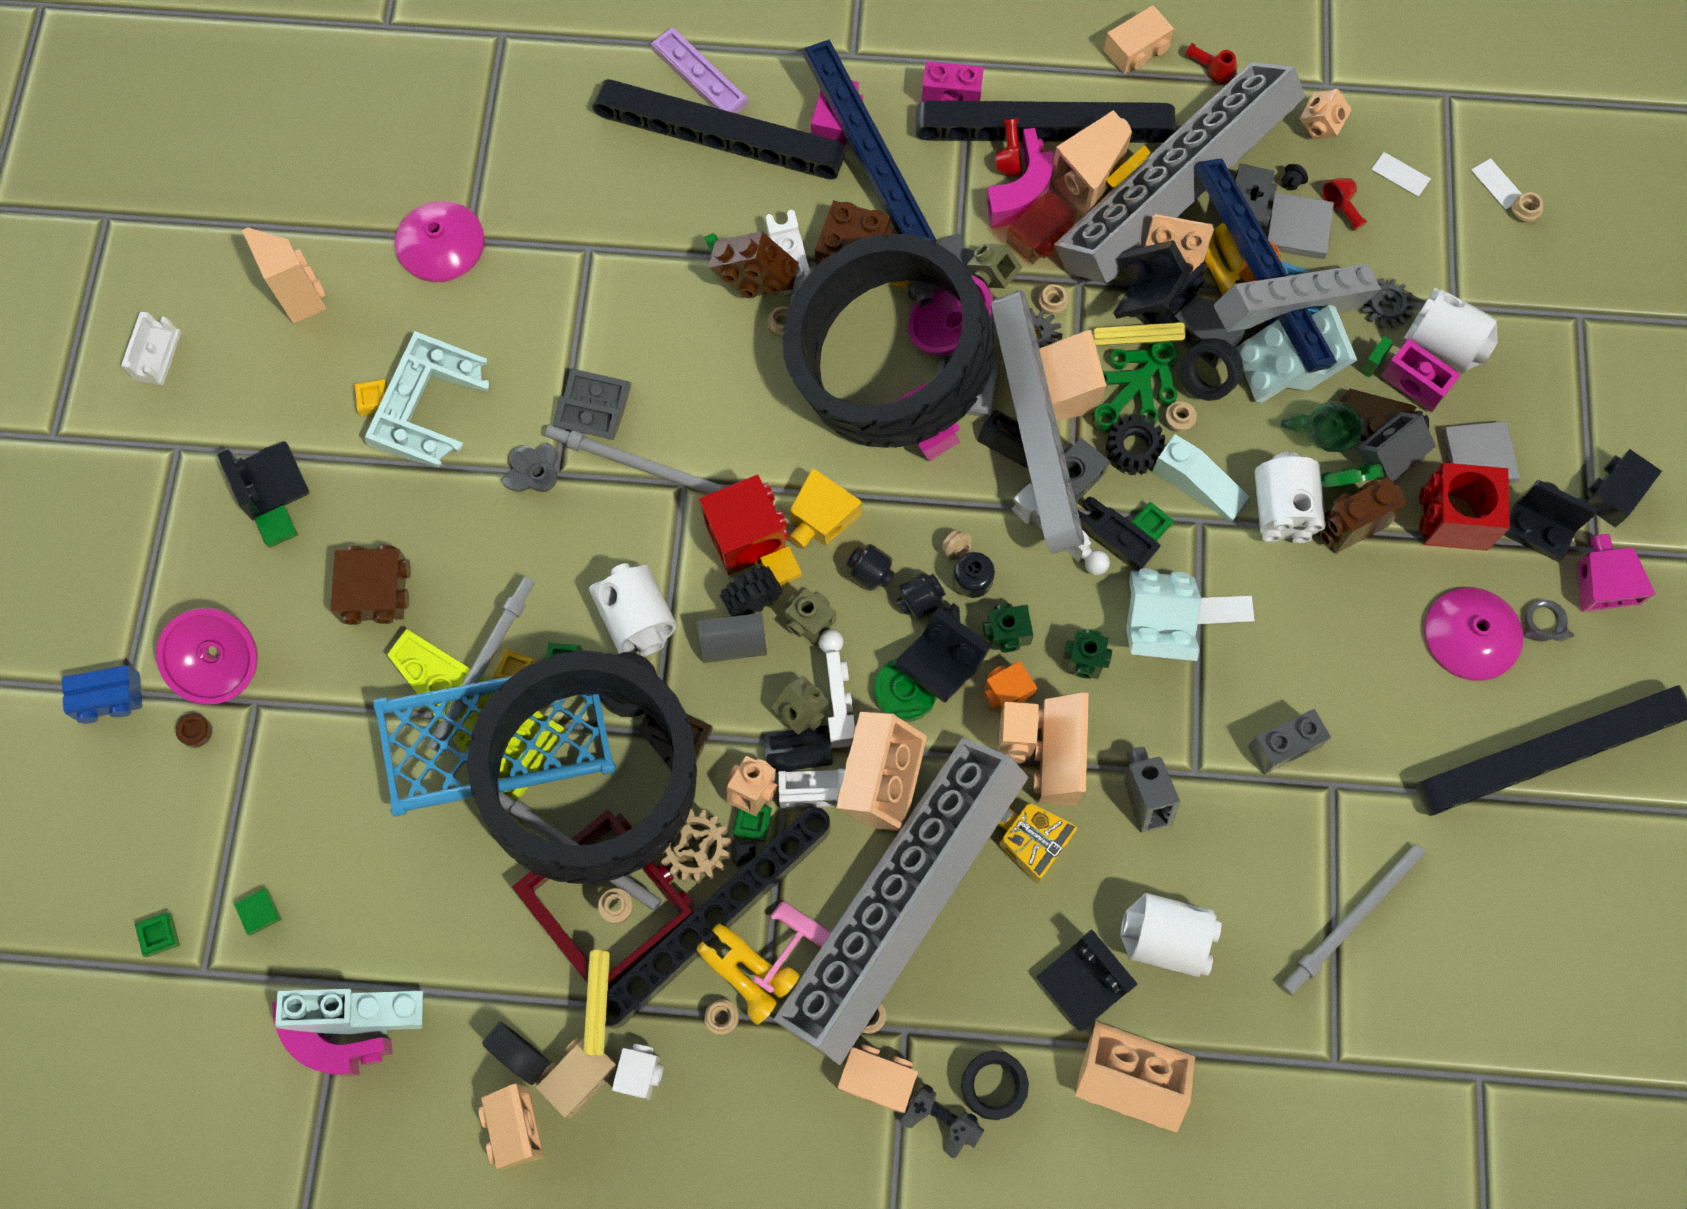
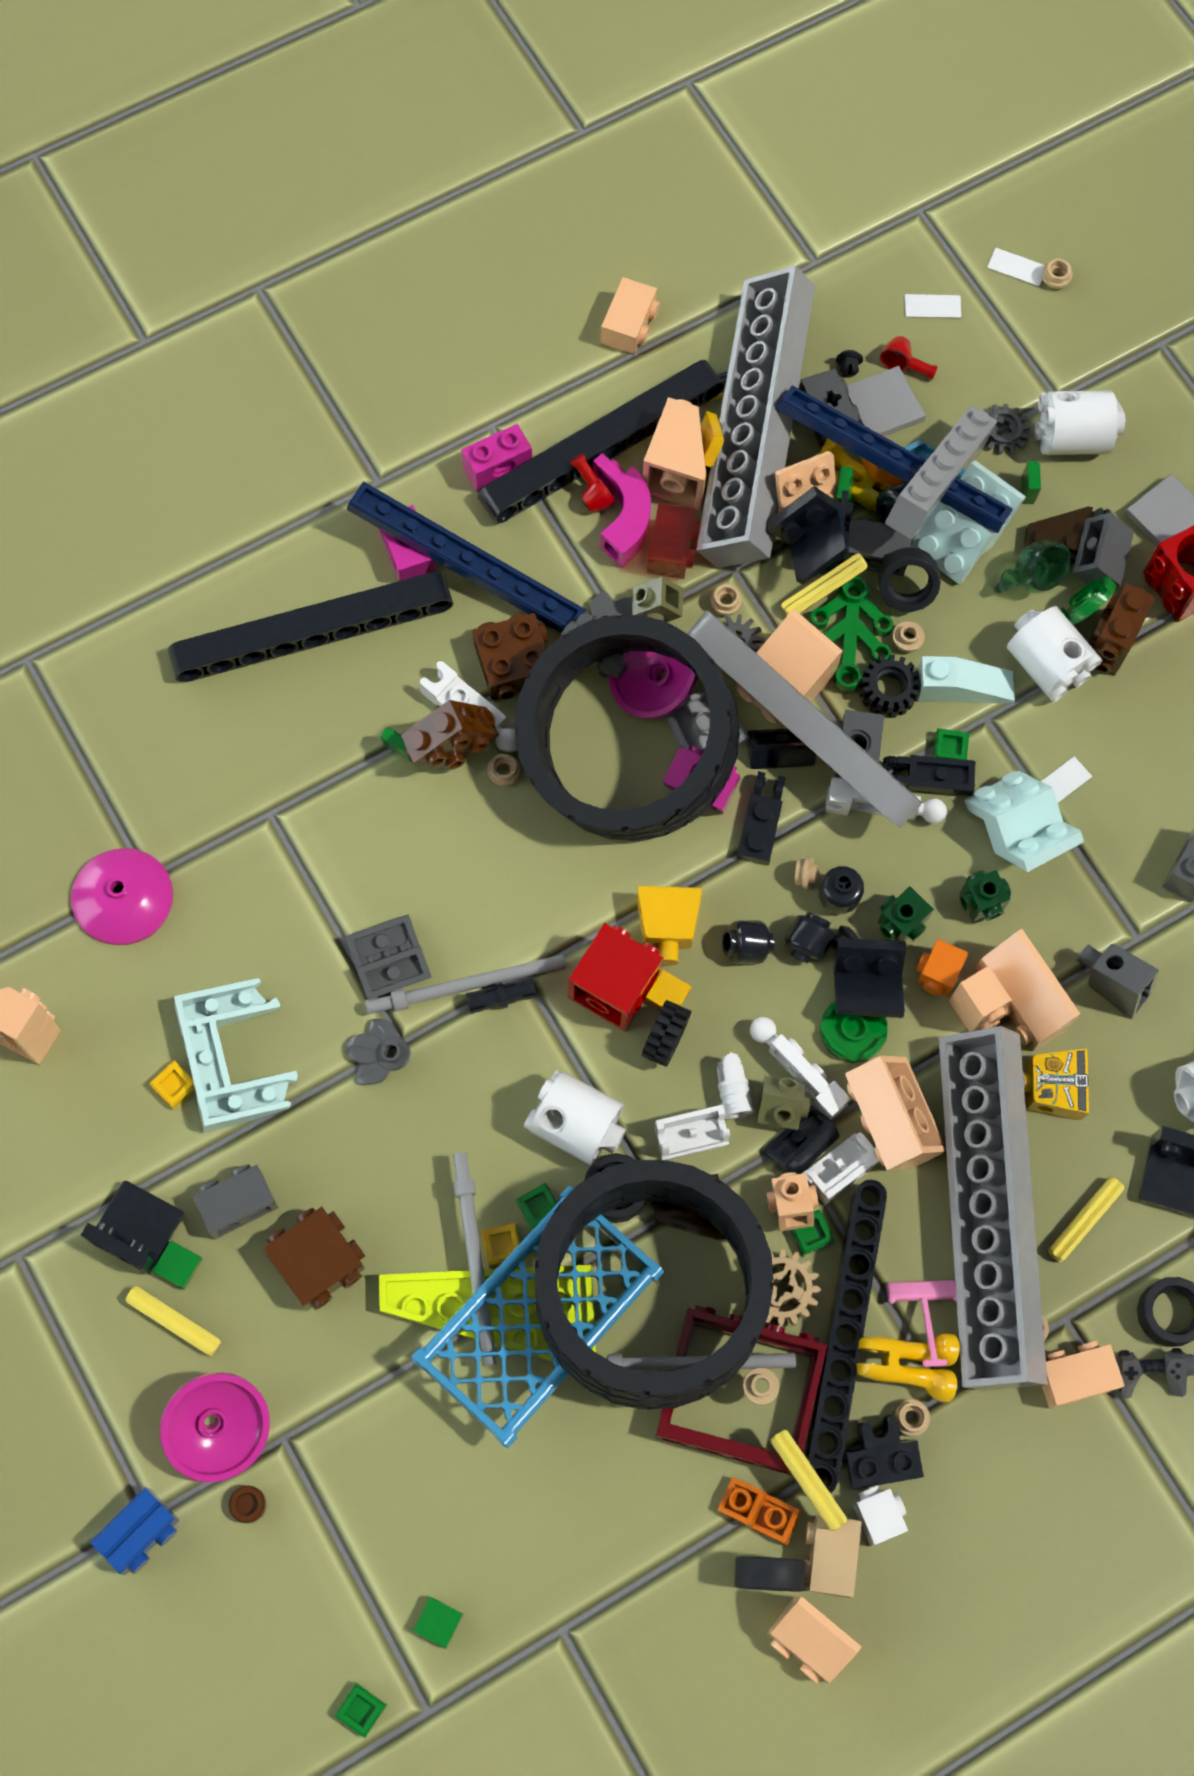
camera: 40 degrees left, 0 degrees up
dark pink arch [272,1001,393,1076] -> none
light aqua slope [275,989,423,1034] -> none
lavender tile [651,27,748,113] -> none
dark grey brick [697,613,767,663] -> none
black piece [732,836,756,866] -> none
olive brick [785,588,836,645] -> none
red bar [1185,43,1238,84] -> none
light nougat brick [1300,89,1352,139] -> none
dark pink brick [1381,339,1461,412] -> none
none -> light yellow axle [126,1286,221,1356]
none -> dark grey brick [193,1164,278,1239]
none -> black pin [466,976,537,1014]
none -> white hinge [654,1105,730,1160]
none -> white hinge [716,1052,755,1120]
none -> orange slope [717,1476,802,1546]
none -> black hinge [737,771,786,865]
none -> green tile [836,466,855,503]
none -> black plate [845,1415,924,1490]
none -> light yellow axle [1048,1177,1125,1262]

